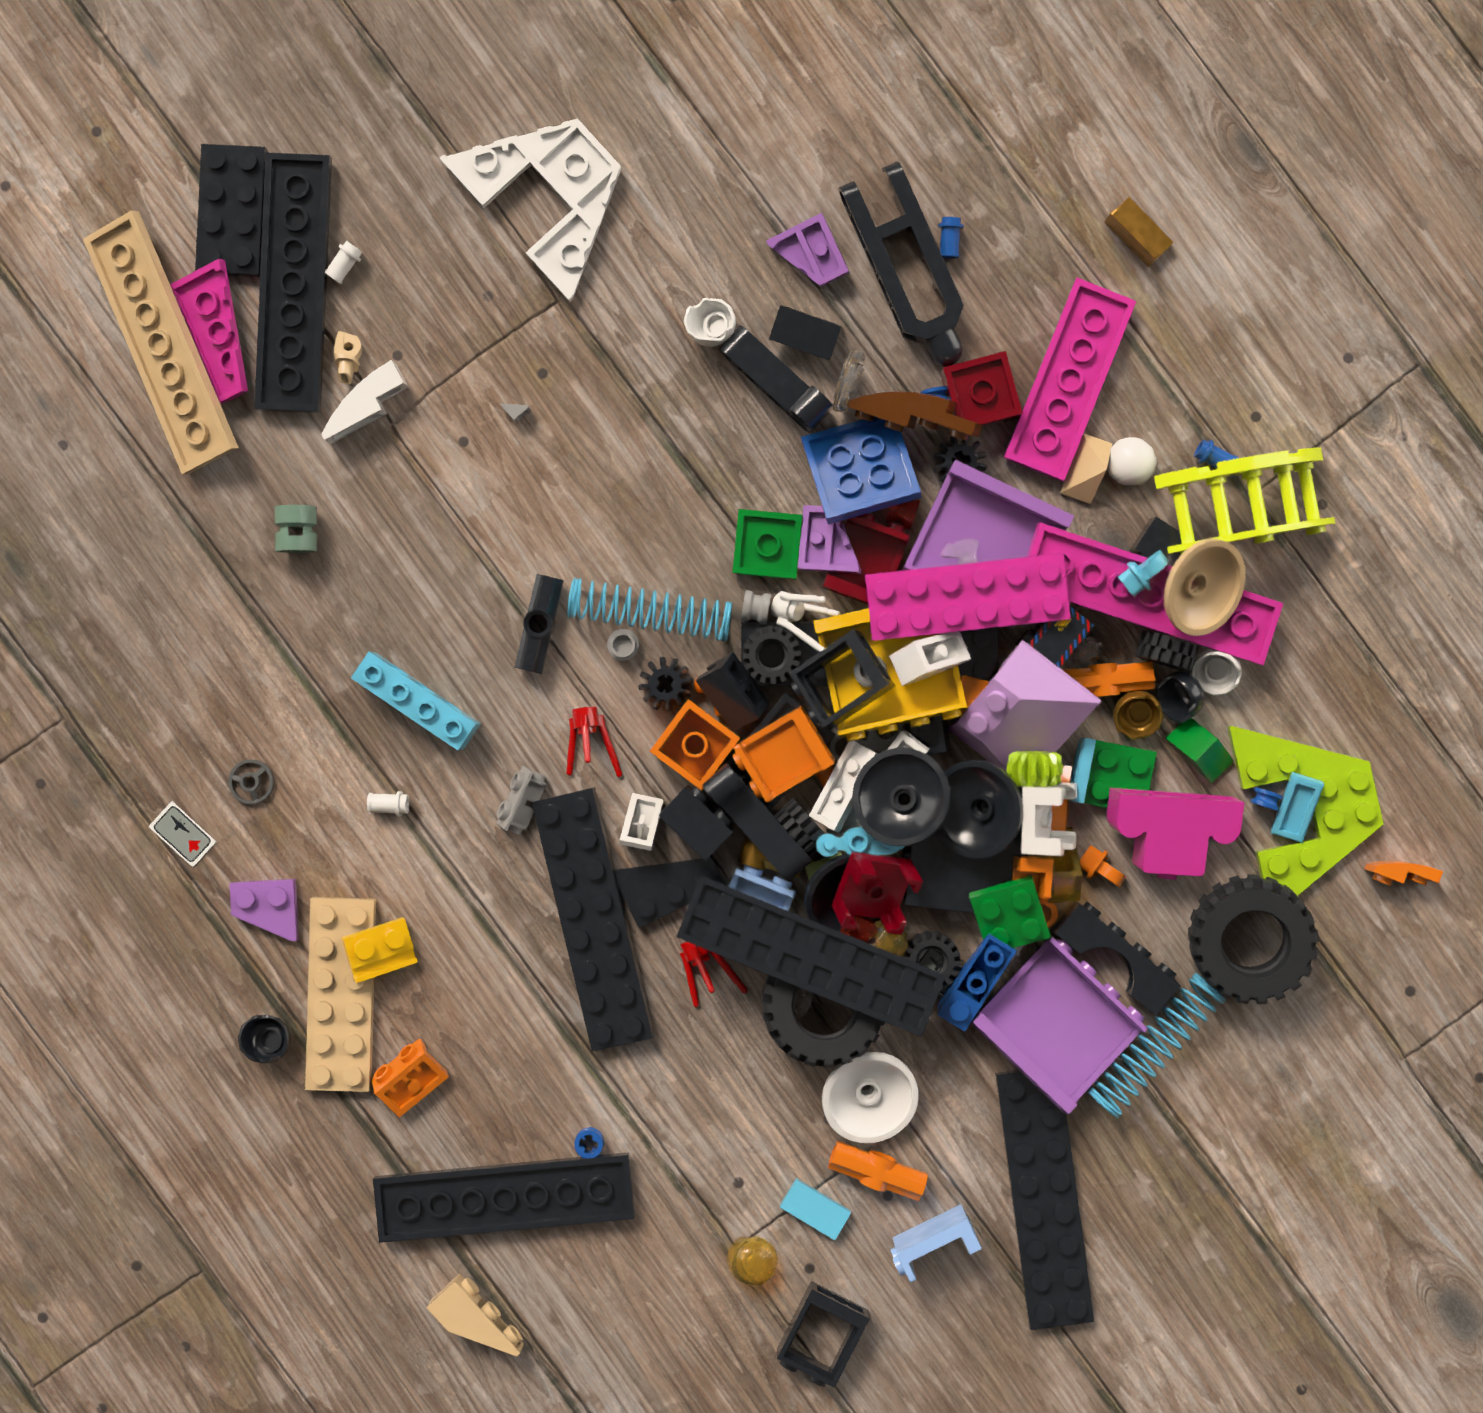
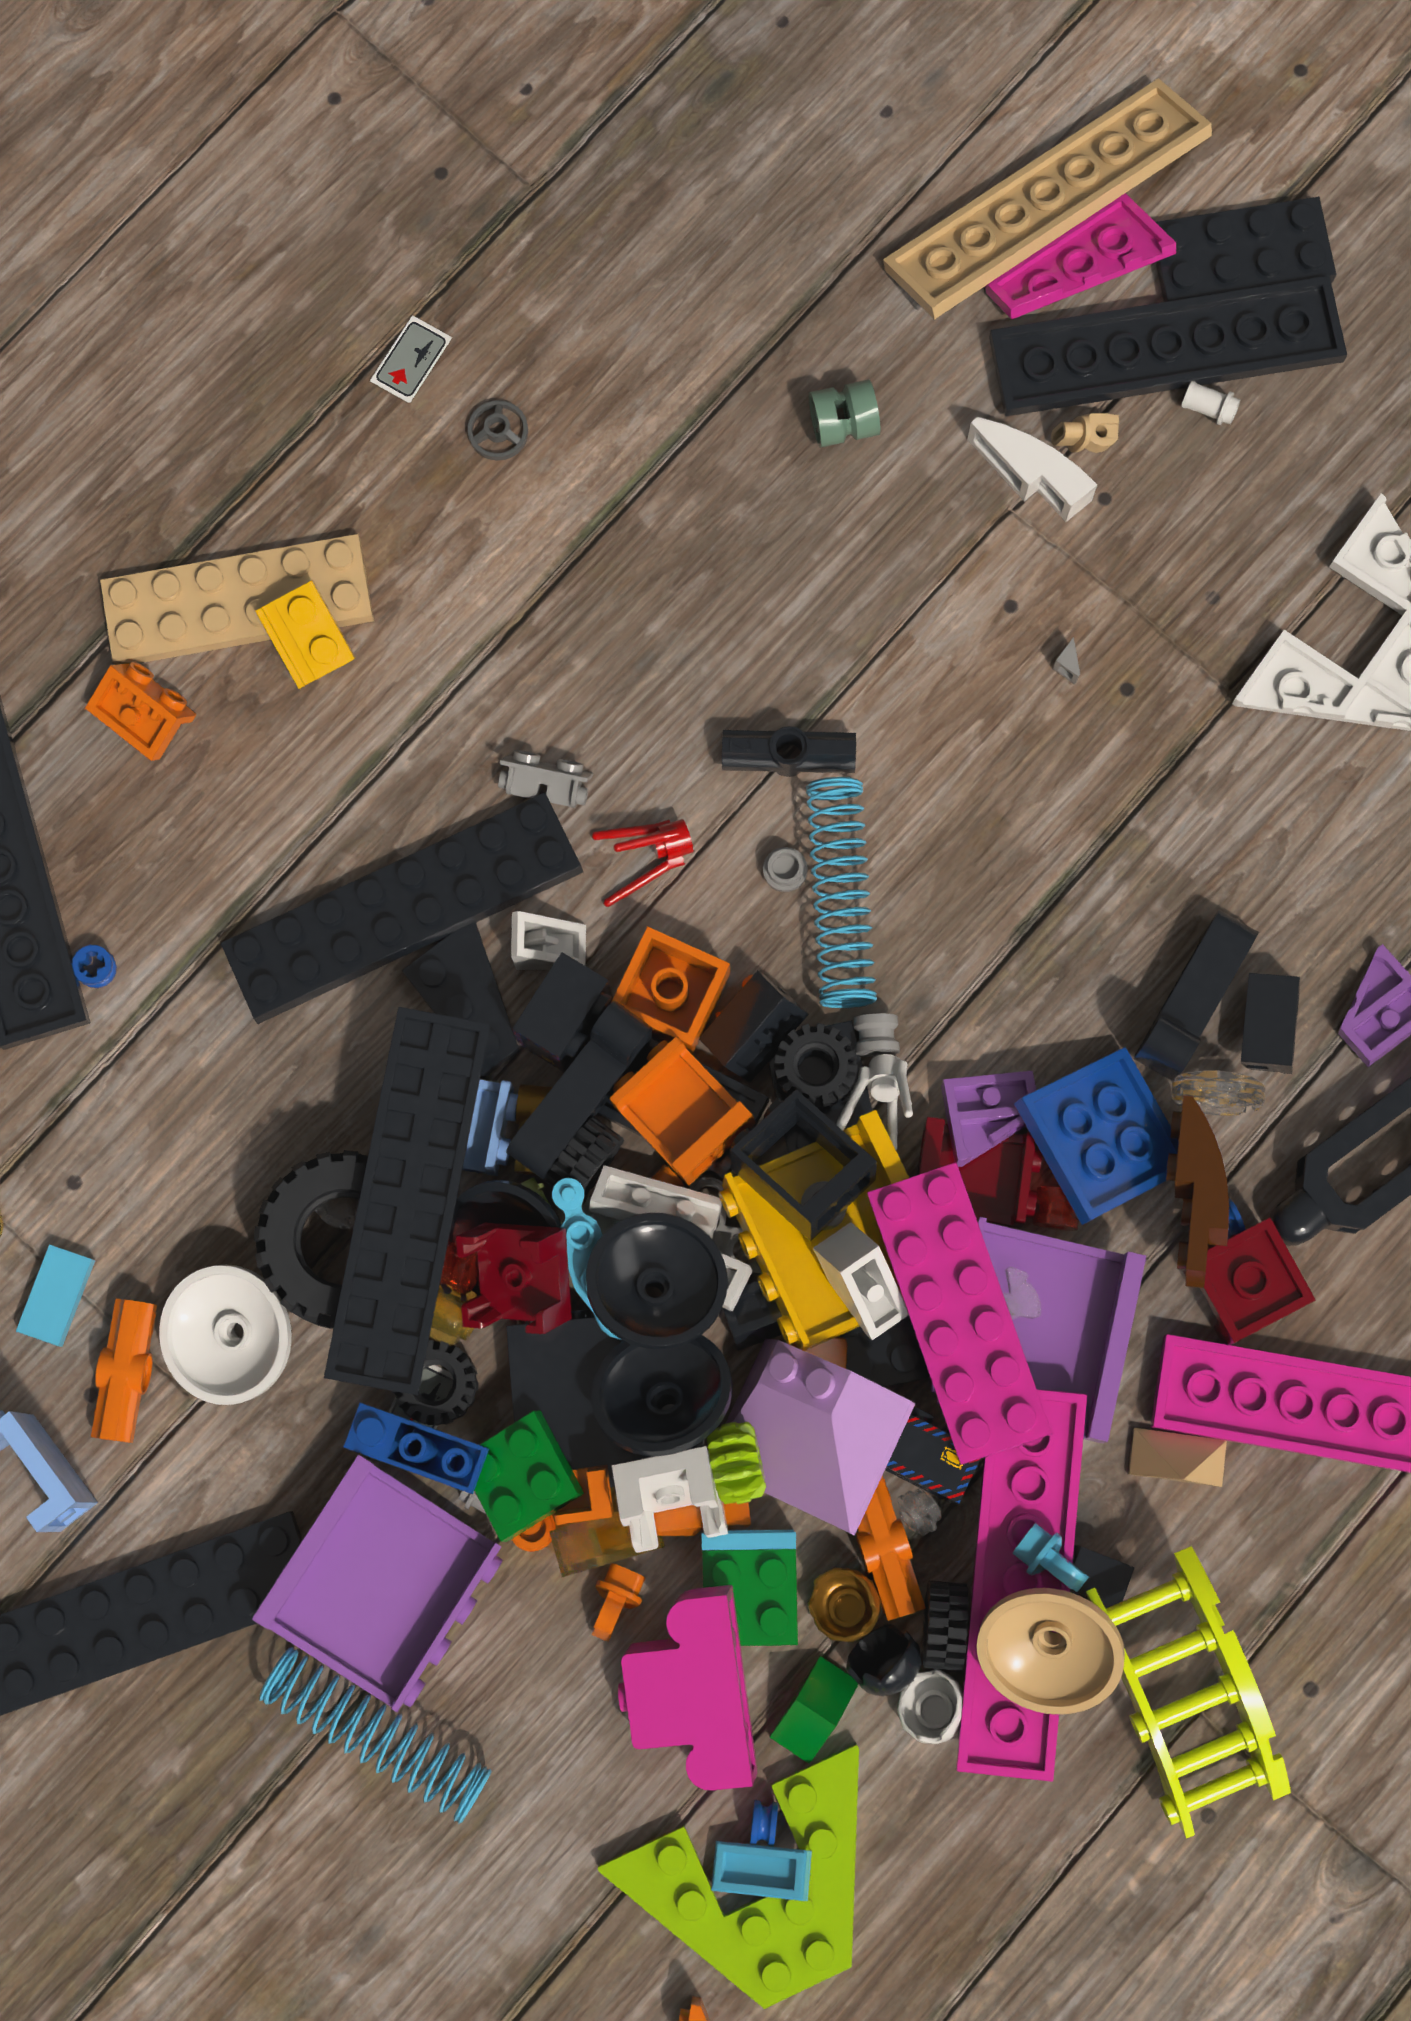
camera: 80 degrees right, 10 degrees down
medium lavender wing [229,878,299,941] -> none
black hair [238,1015,292,1064] -> none
medium azure brick [351,651,481,750] -> none
white pin [367,791,409,817] -> none
black gear [638,657,693,711] -> none
red plant [679,941,748,1008] -> none
white hair [684,298,737,347] -> none
green plate [732,509,802,580] -> none
black gear [933,436,987,484] -> none
black arch [1052,900,1181,1015] -> none
white hair [1107,437,1157,486] -> none
black tyre [1188,874,1319,1004] -> none
blue pin [1194,439,1238,469] -> none

